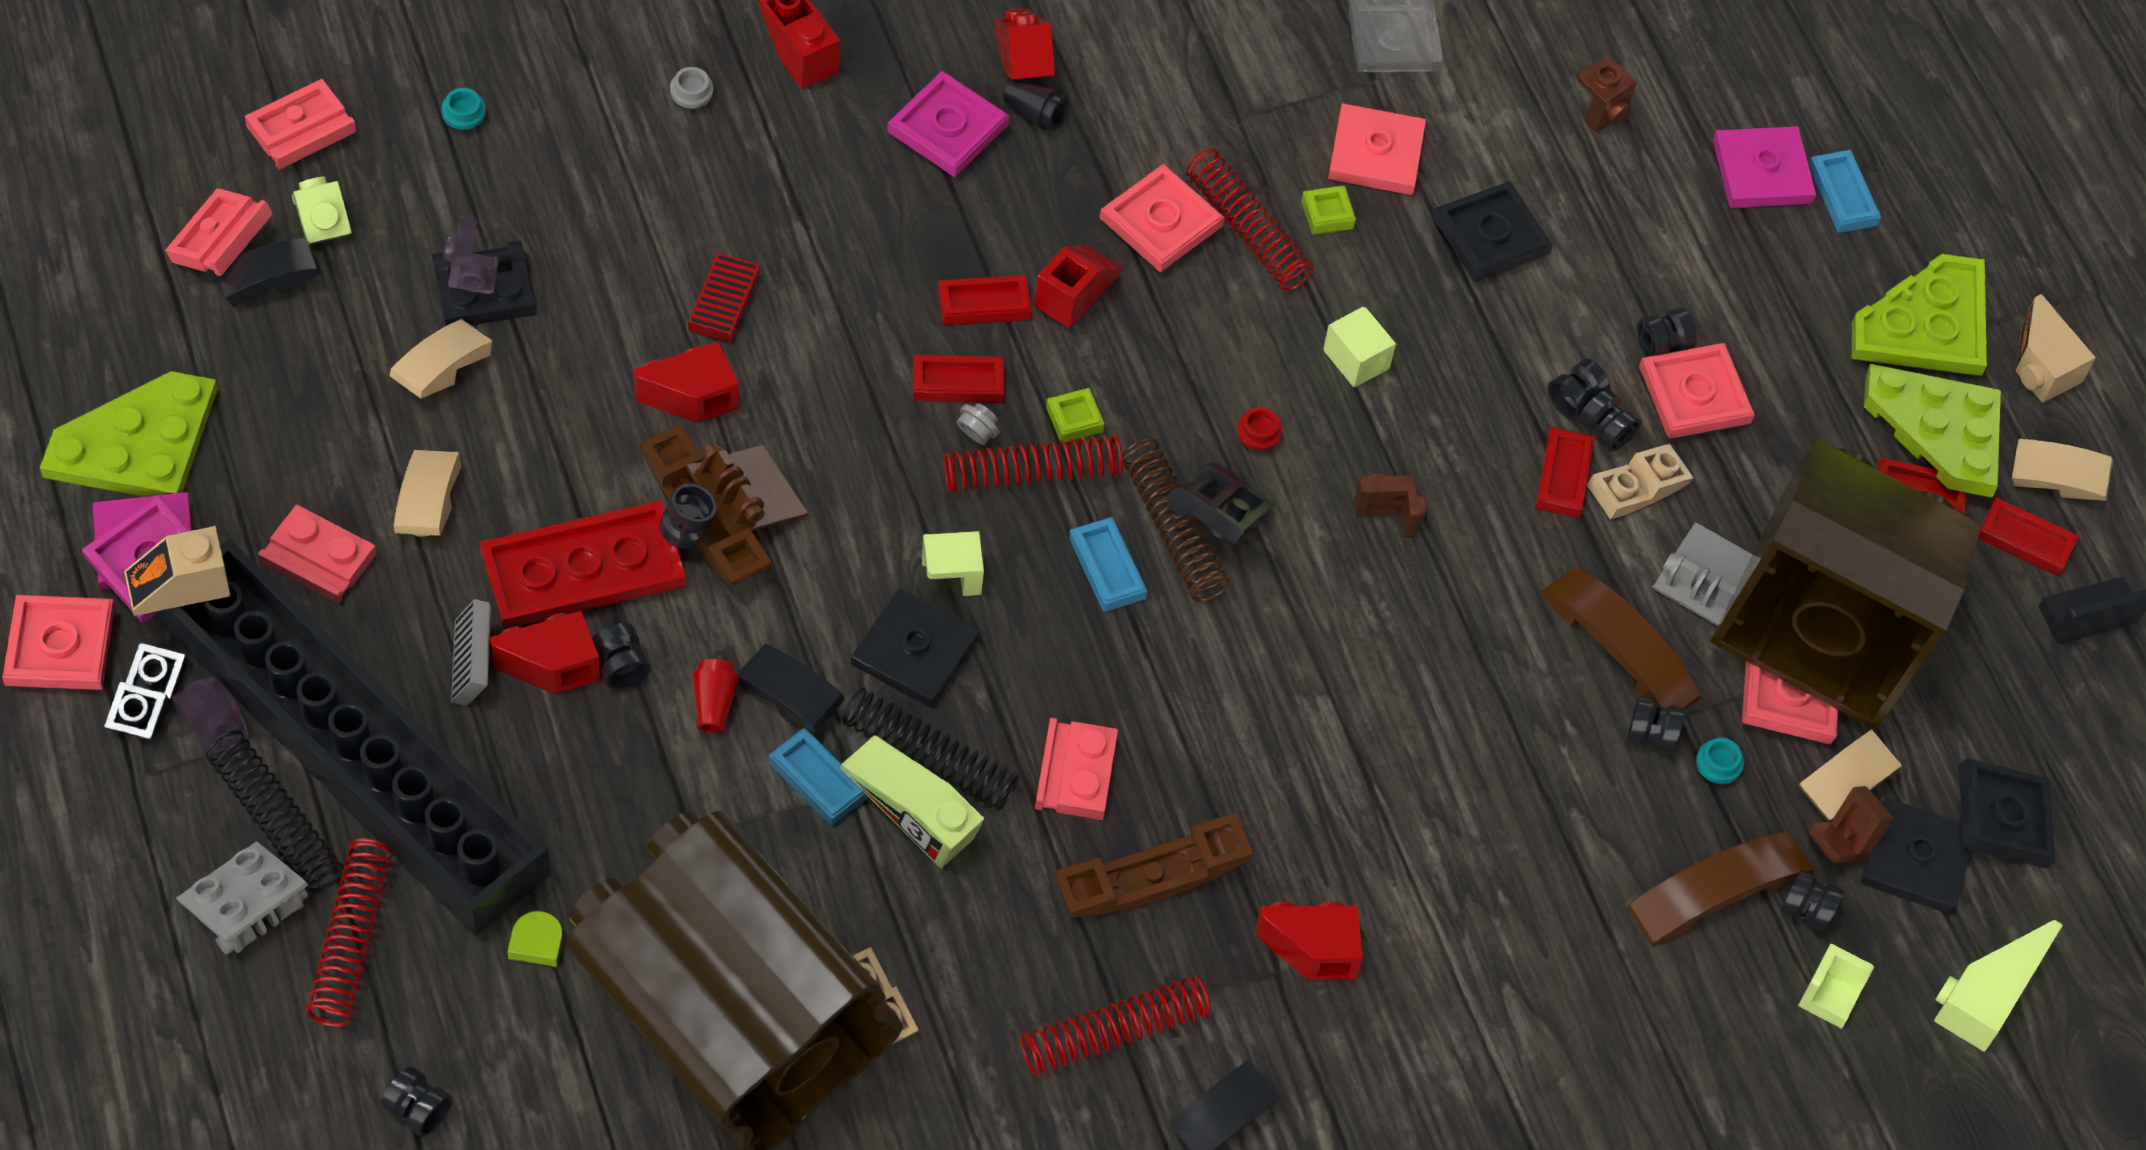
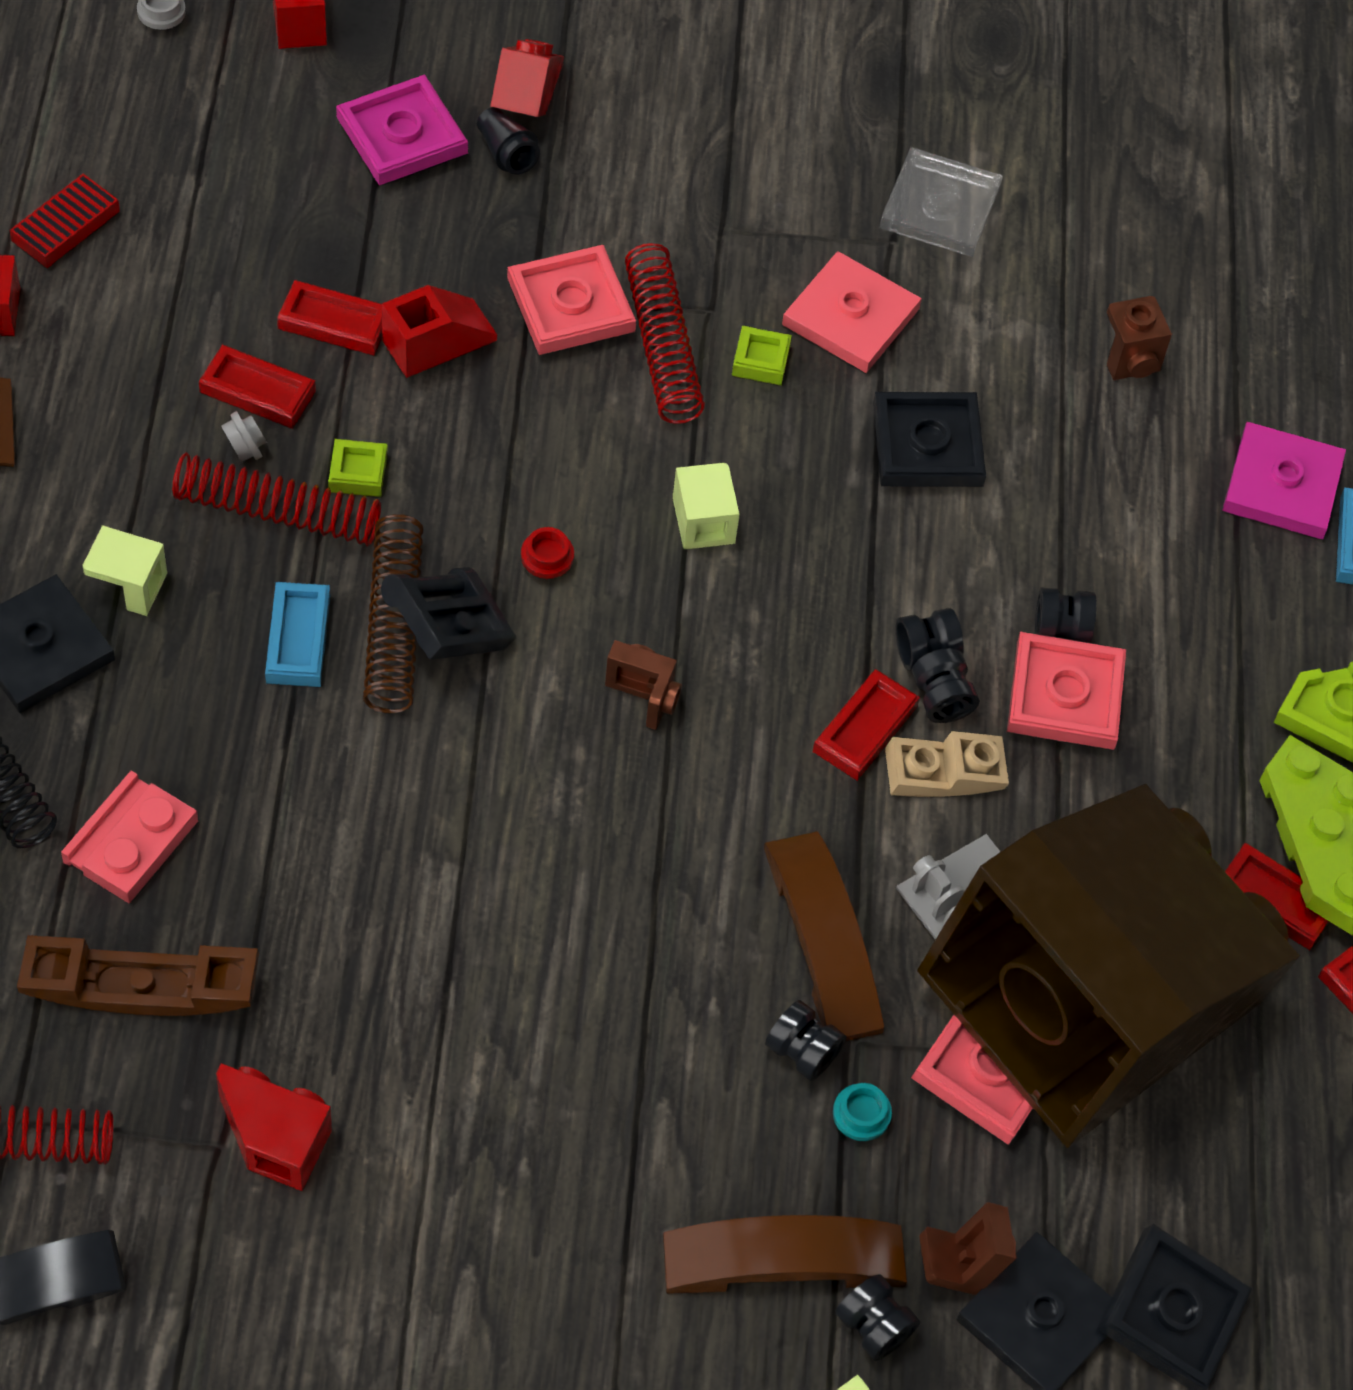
camera: 25 degrees right, 0 degrees up
tan slope [1799,729,1902,822] -> none

